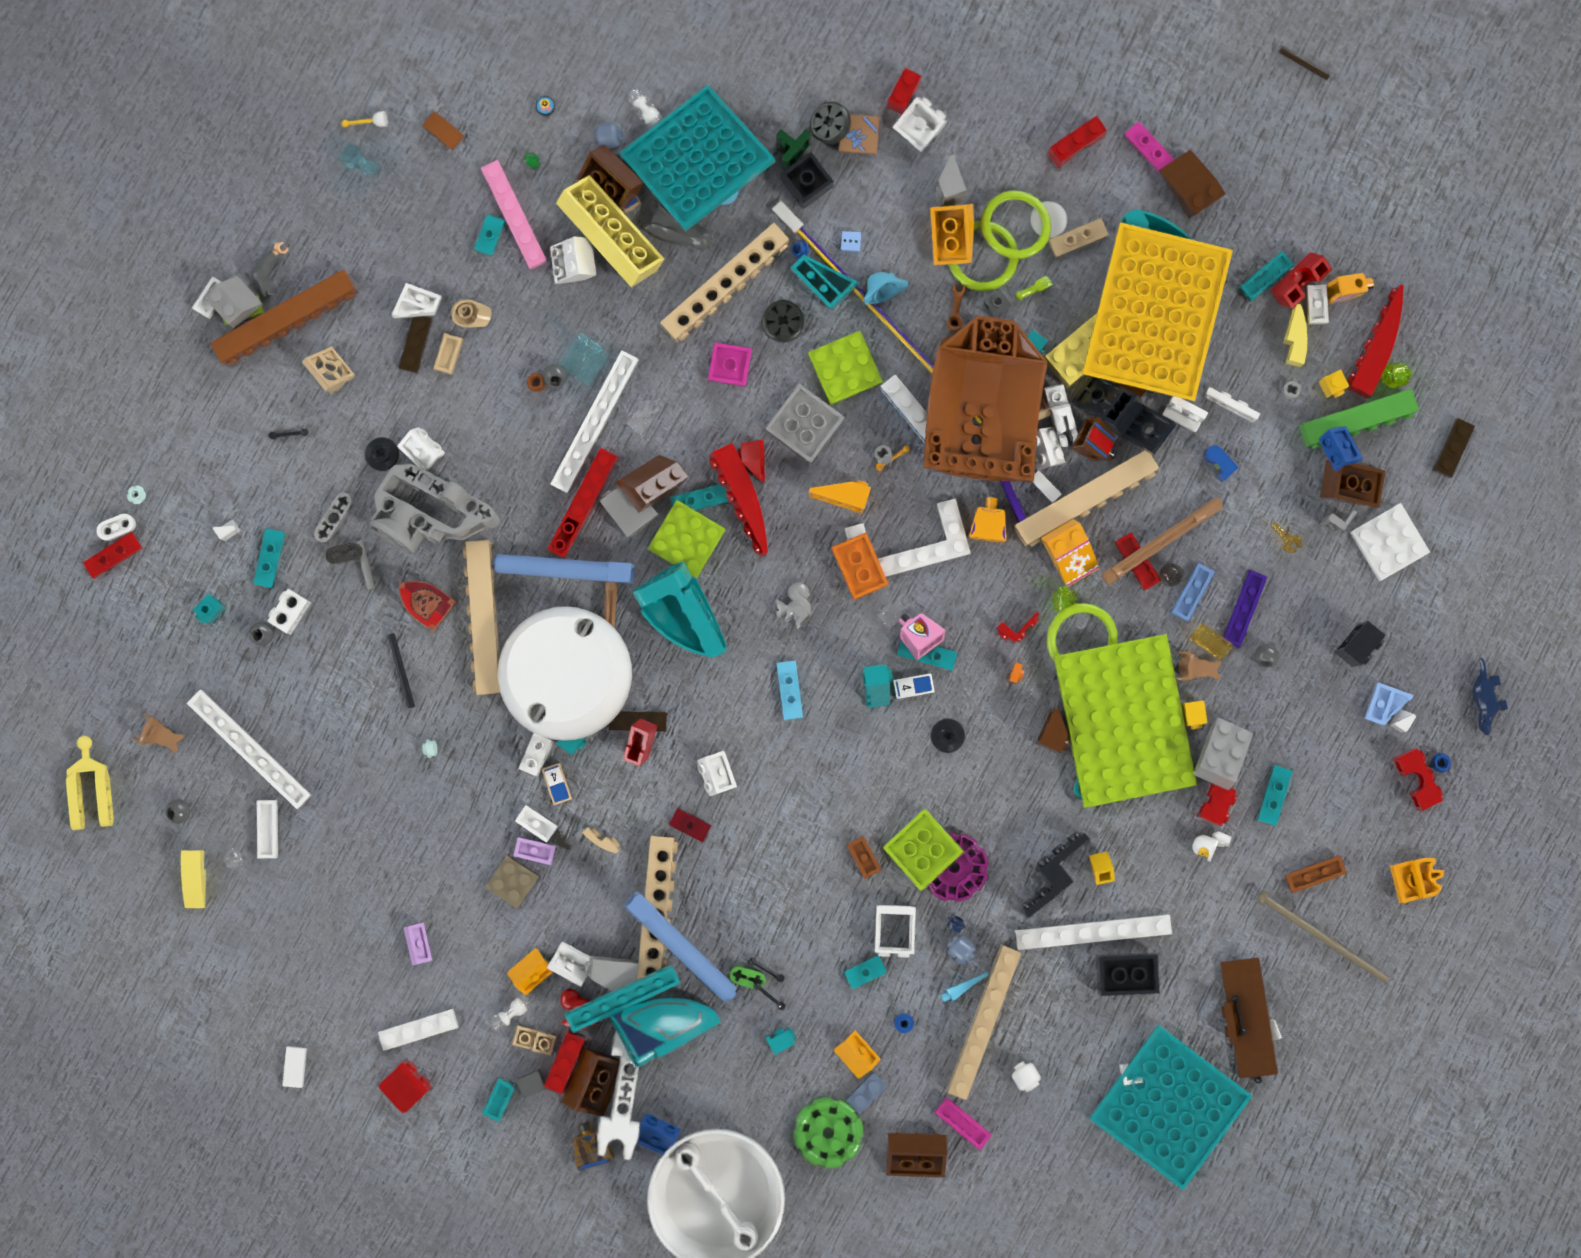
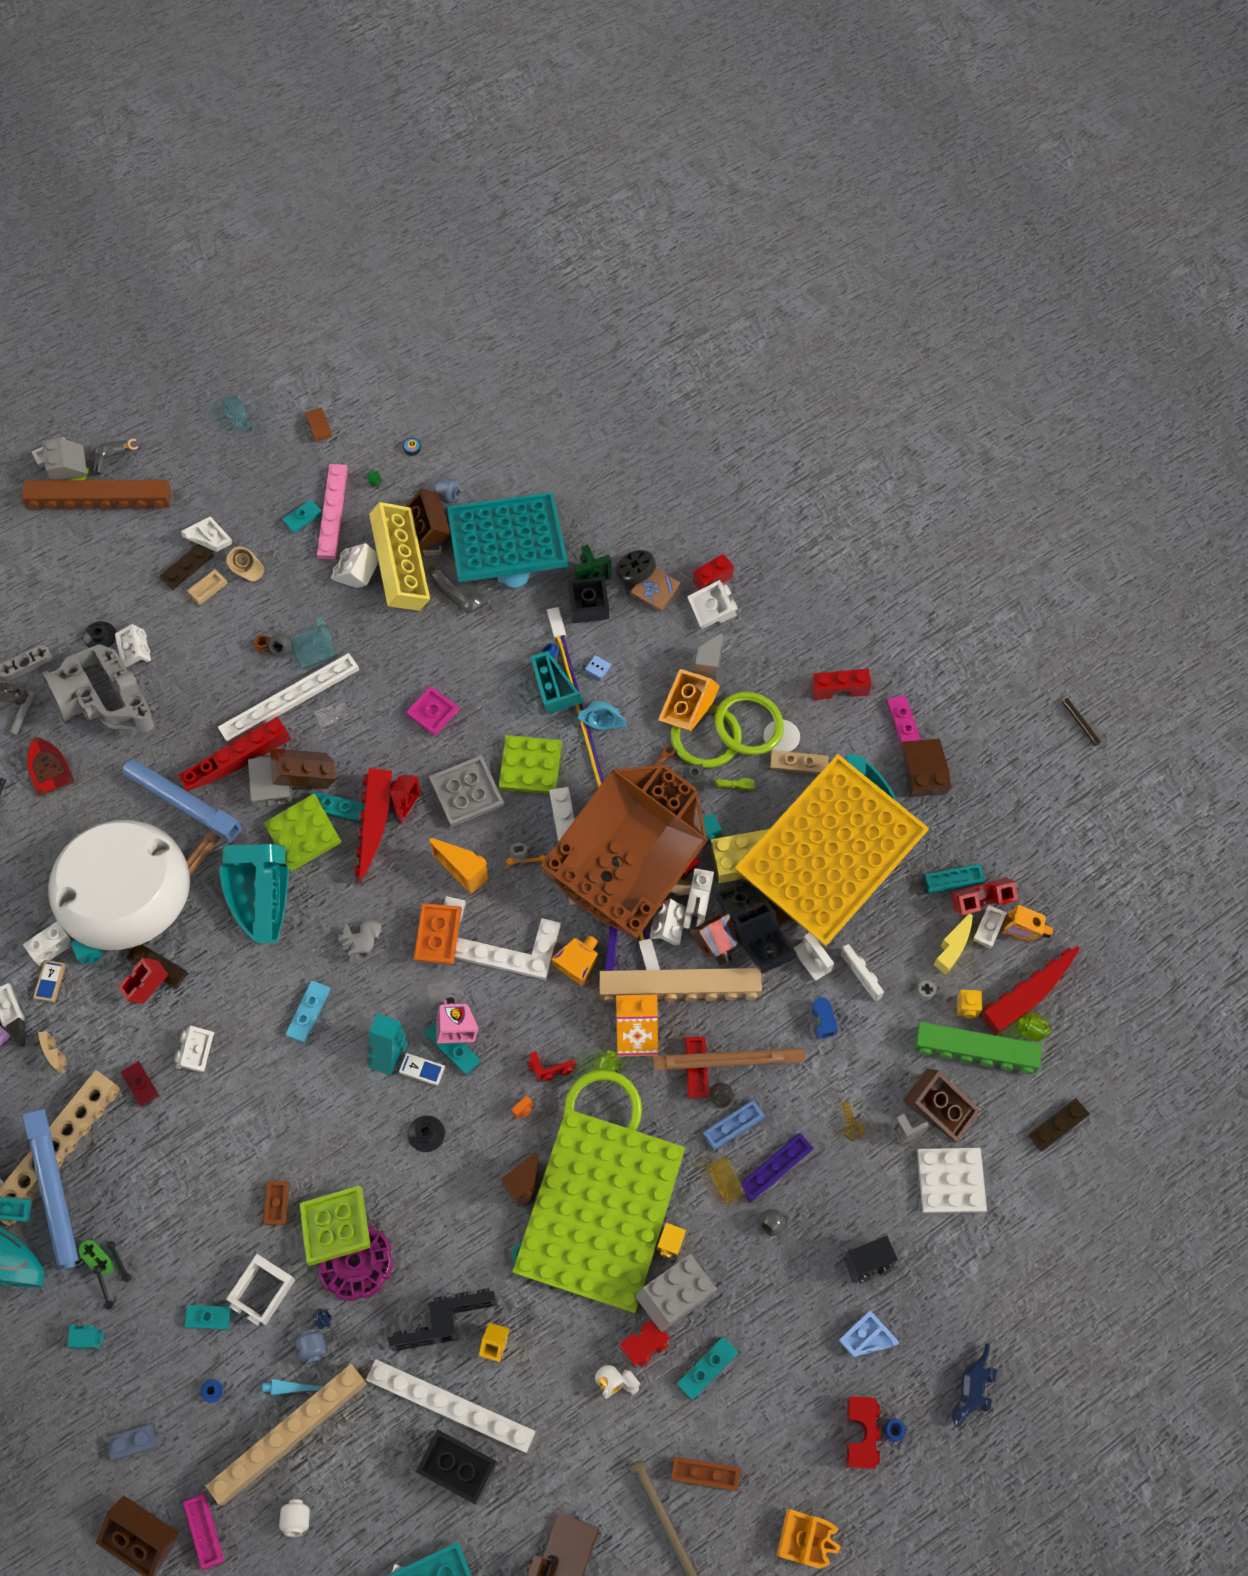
camera: 25 degrees right, 20 degrees down
black hinge [269,429,308,440] -> none
tan piece [302,346,355,394] -> none
hinge [341,111,388,128] -> none
tan brick [463,540,501,696] -> none
clear piece [626,88,663,128] -> none
tan brick [660,223,789,343] -> none
pearl dark grey wheel [762,300,804,343] -> none
bright green plate [793,1097,863,1168] -> none
light orange panel [833,1030,881,1079] -> none
medium nougat hair [1176,651,1221,681] -> none
blue bracket [1319,426,1363,471] -> none
white slope [1389,710,1416,732] -> none

